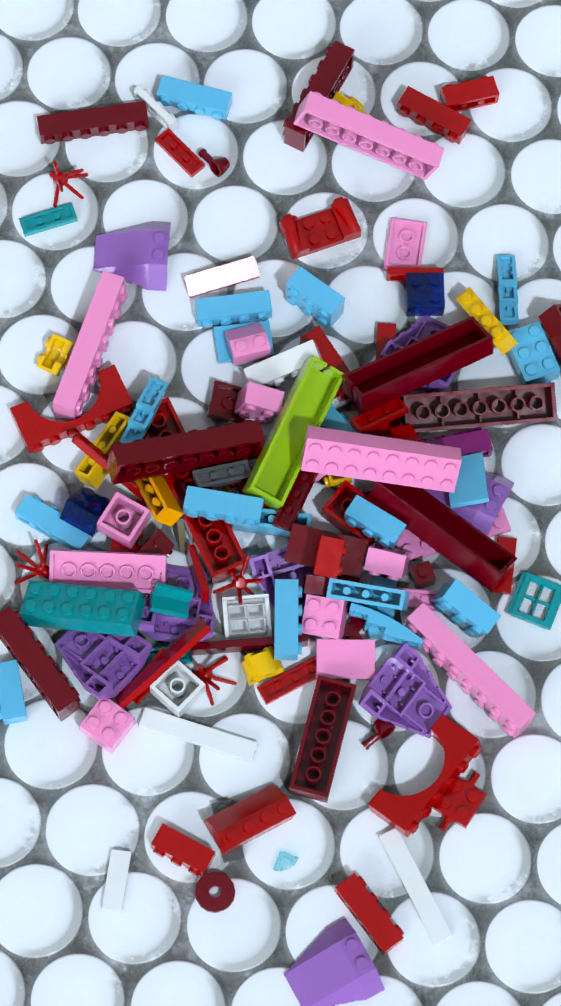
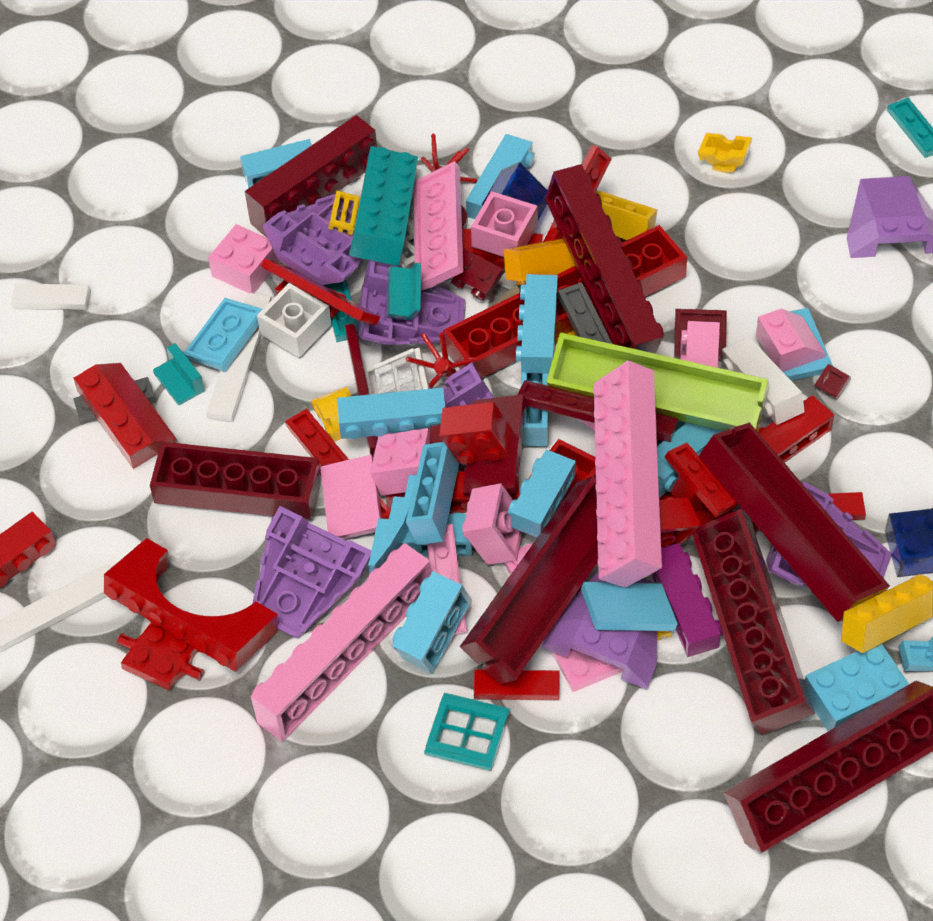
camera: 90 degrees right, 15 degrees down
red arch [10,364,133,454] -> none
bright pink brick [52,271,128,421] -> none
medium azure slope [120,376,169,443] -> none
red brick [151,823,216,877] -> none
slope [184,256,260,298] -> none
red tile [186,544,210,603] -> none
red plant [191,656,237,706] -> none
medium azure brick [195,290,272,328] -> none
dark red tile [195,872,235,913] -> none
clear light blue tile [273,850,299,871] -> none
medium azure brick [286,266,345,329] -> none
dark red bar [361,719,395,750] -> none
dark red brick [409,560,436,589] -> none
none -> teal panel [153,343,205,405]
none -> medium azure tile [184,298,263,372]
none -> yellow tile [328,191,360,235]
none -> dark red tile [814,364,851,400]

